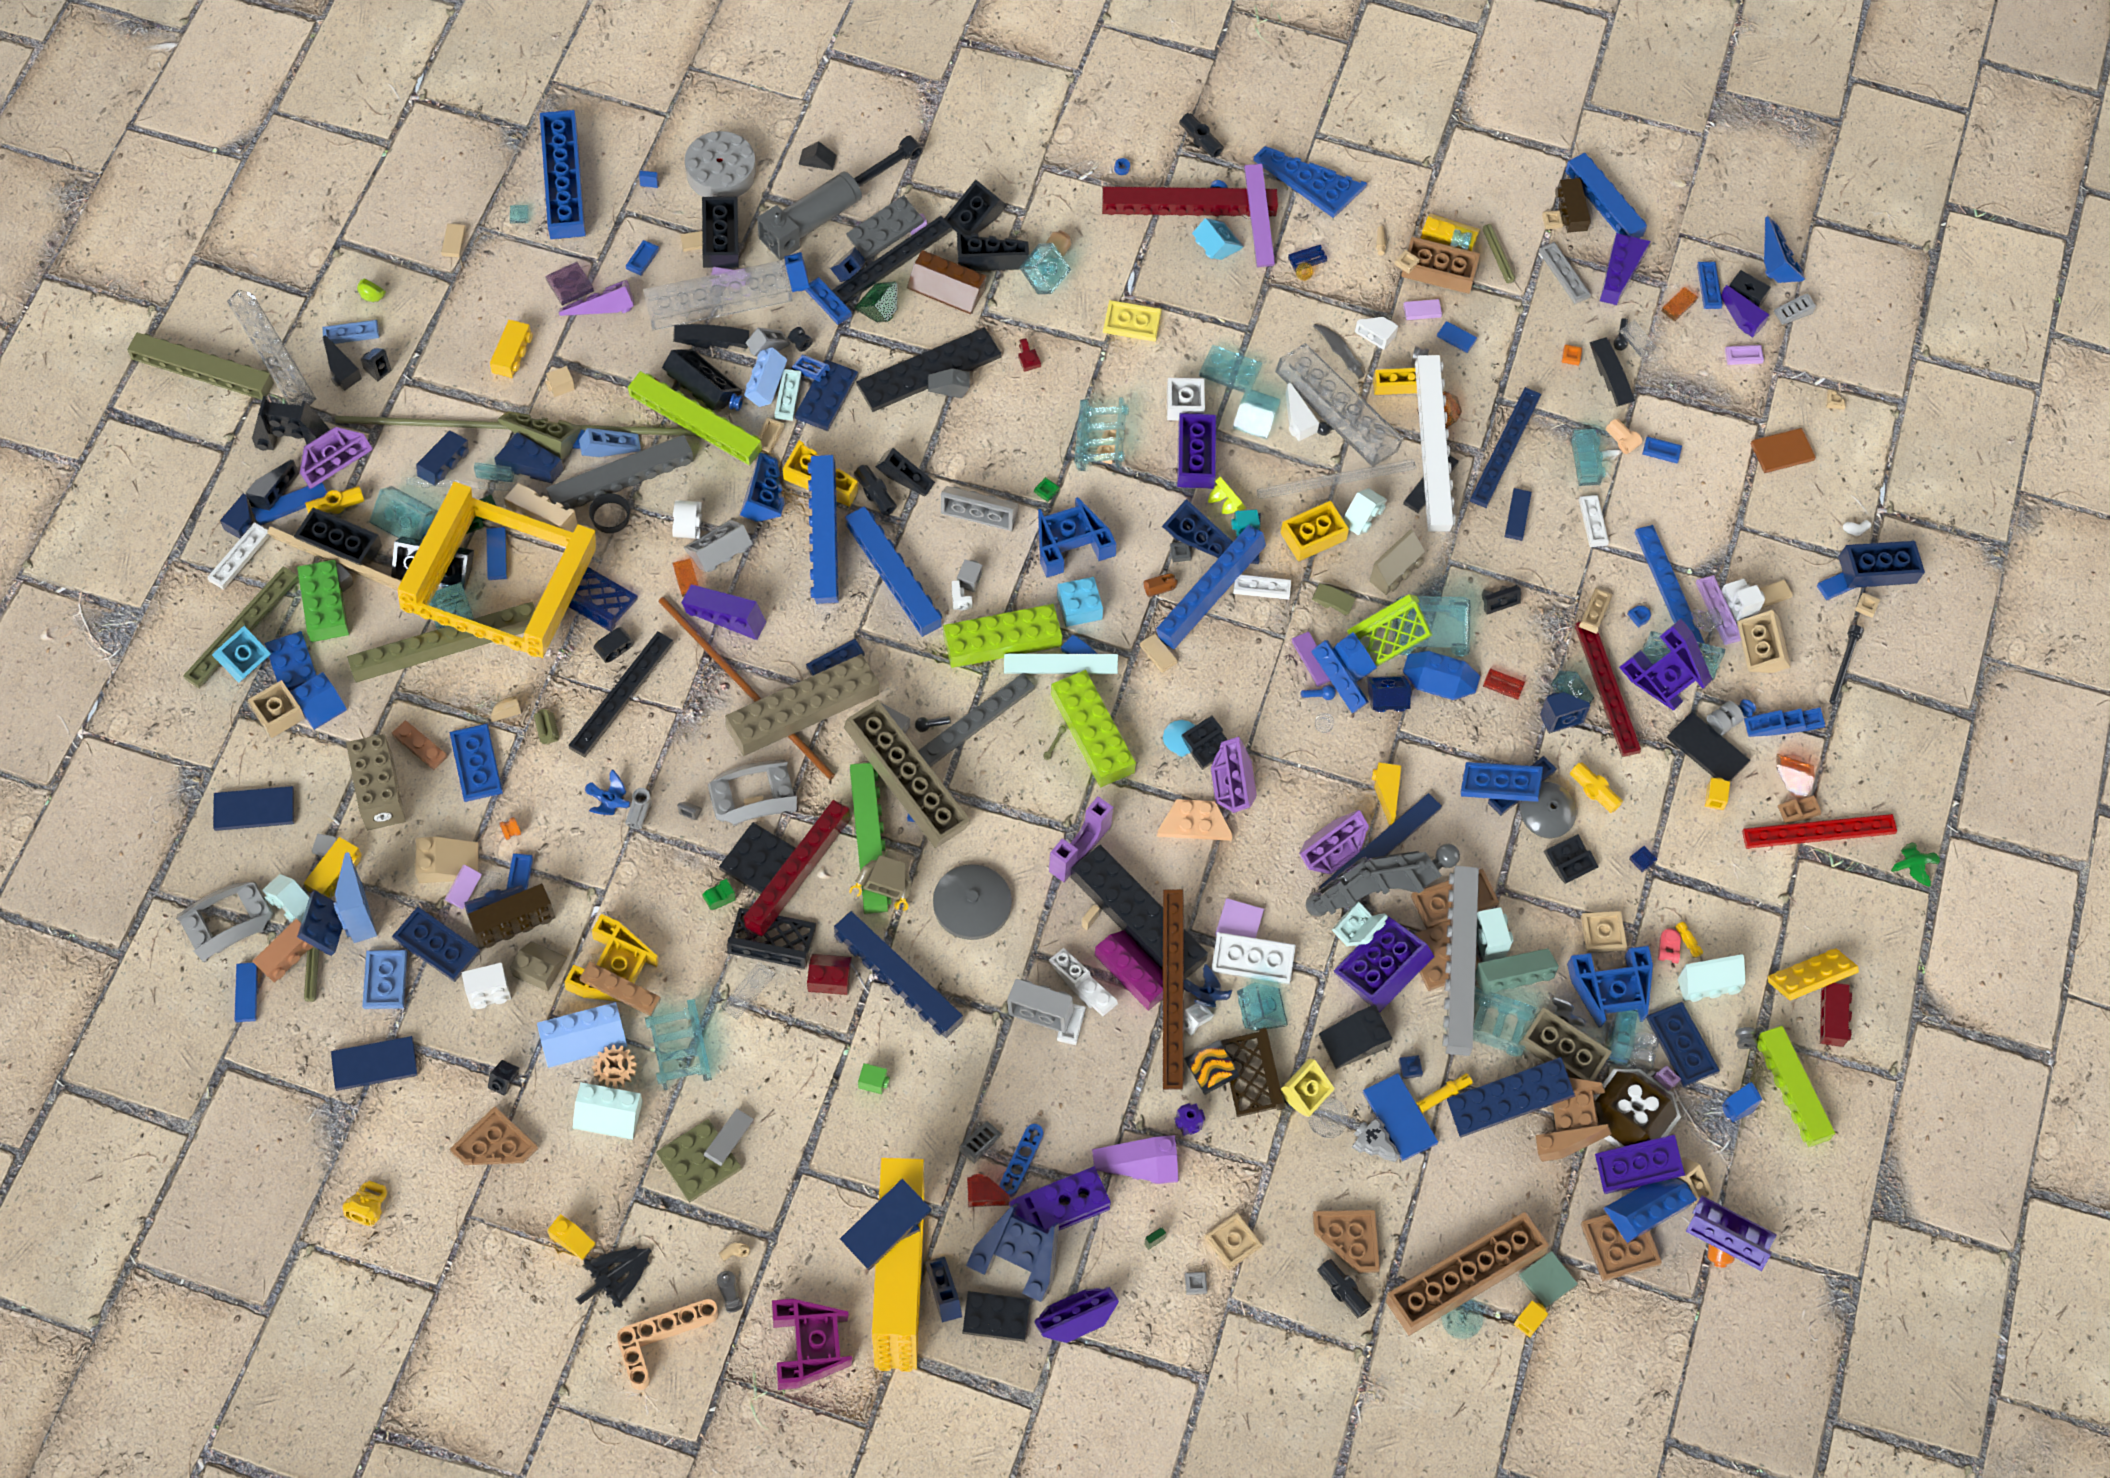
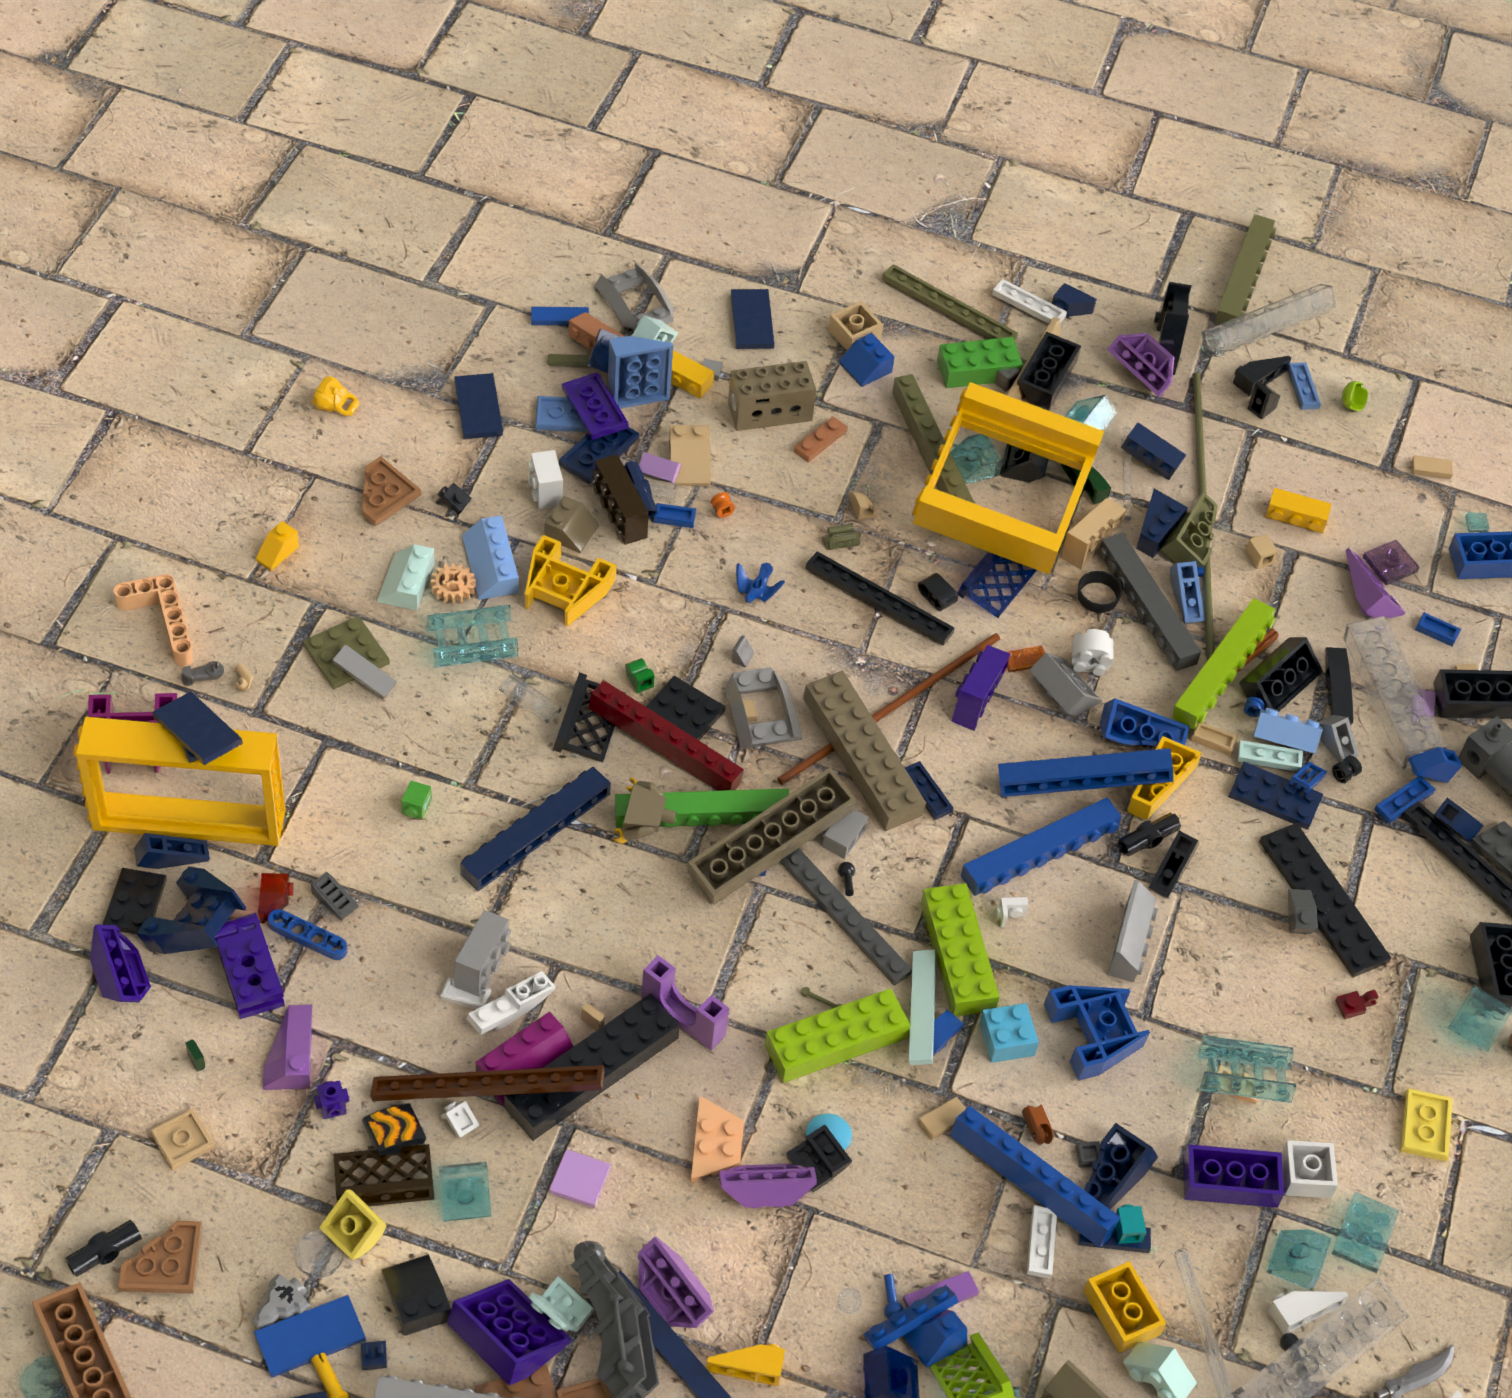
camera: 90 degrees right, 10 degrees down
medium azure brick [212,626,271,683] -> none
black slope [246,459,299,511] -> none
blue tile [251,482,327,526] -> none
blue plate [264,631,317,691] -> none
yellow piece [305,486,365,514] -> none
blue tile [449,723,503,802] -> none
clear light blue tile [474,463,514,482] -> none
blue tile [486,527,507,580] -> none
black bar [575,1245,652,1308] -> none
medium nougat plate [580,962,661,1016] -> none
light grey piece [625,788,652,830] -> none
dark red slope [807,954,852,995] -> none
clear green slope [854,281,897,323] -> none
slope [907,250,986,315] -> none
dark grey dish [933,864,1012,940] -> none
light grey brick [957,559,982,592] -> none
green tile [1034,477,1060,502] -> none
dark blue animal [1184,964,1232,1007] -> none
light grey tile [1185,1272,1207,1295] -> none
neon yellow tile [1208,477,1246,514] -> none
white tile [1212,932,1296,984] -> none
olive slope [1312,583,1356,616] -> none
none -> dark purple plate [562,372,629,440]

